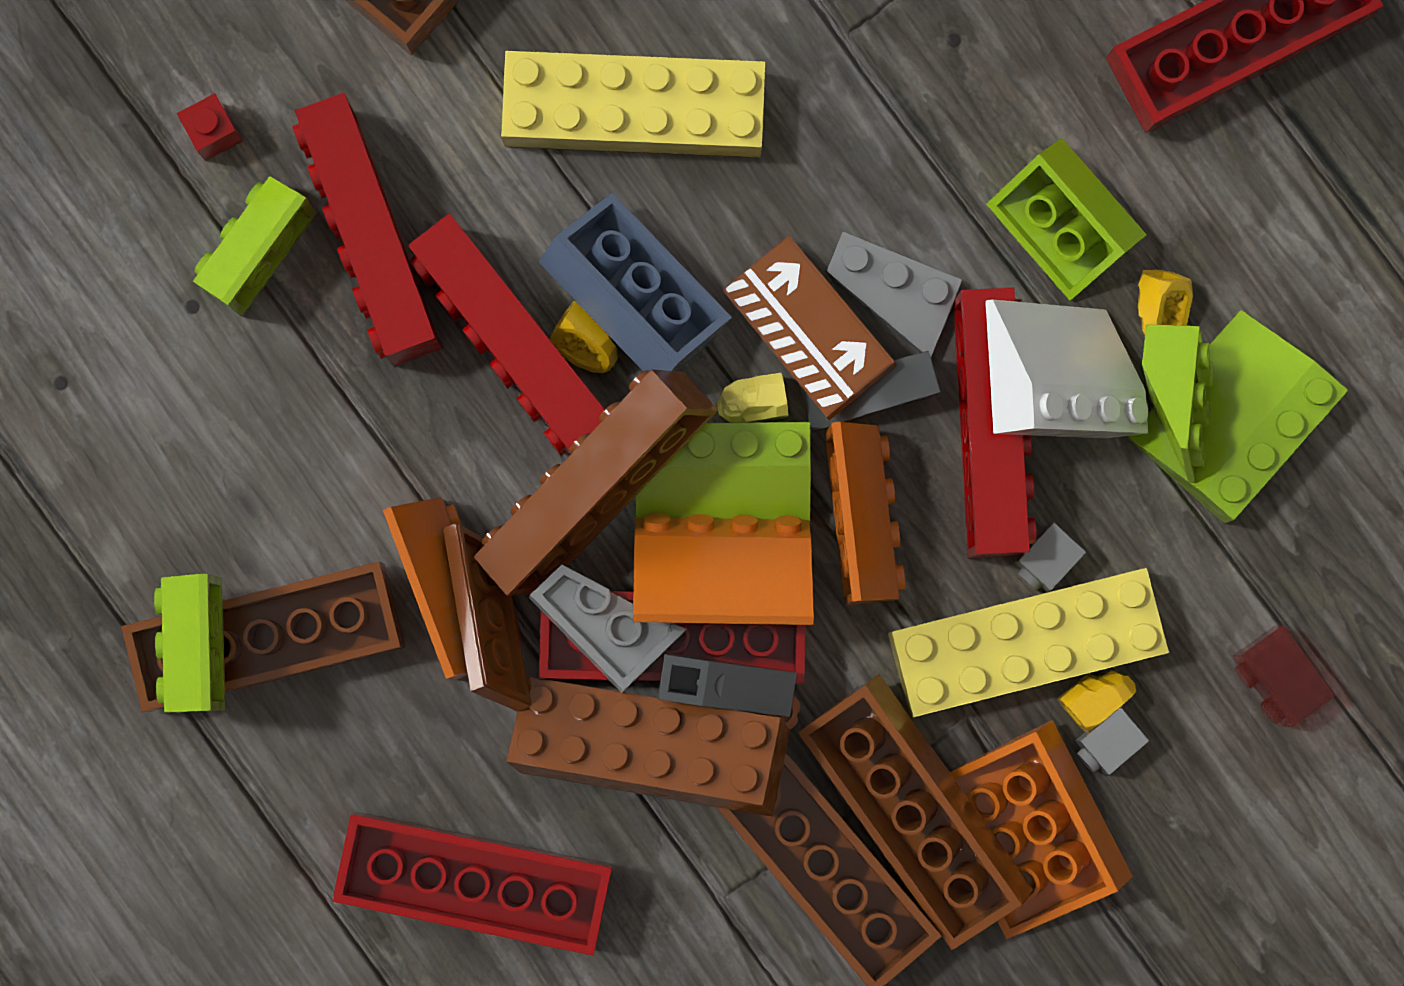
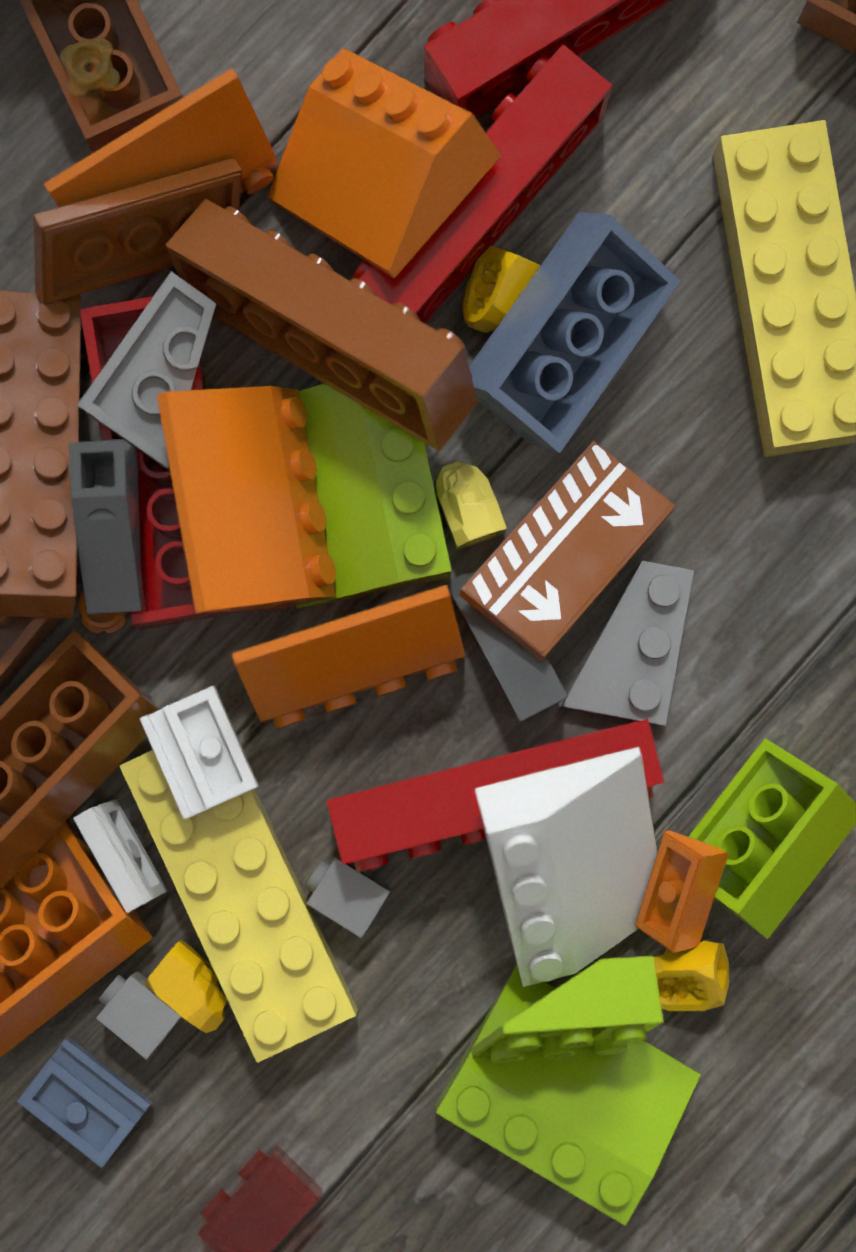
camera: 85 degrees right, 0 degrees up
none -> sand blue plate [17,1036,152,1168]
none -> clear yellow plate [60,38,120,97]
none -> white plate [73,799,168,913]
none -> white plate [140,686,259,819]
none -> orange slope [267,48,502,278]
none -> orange slope [635,830,728,953]

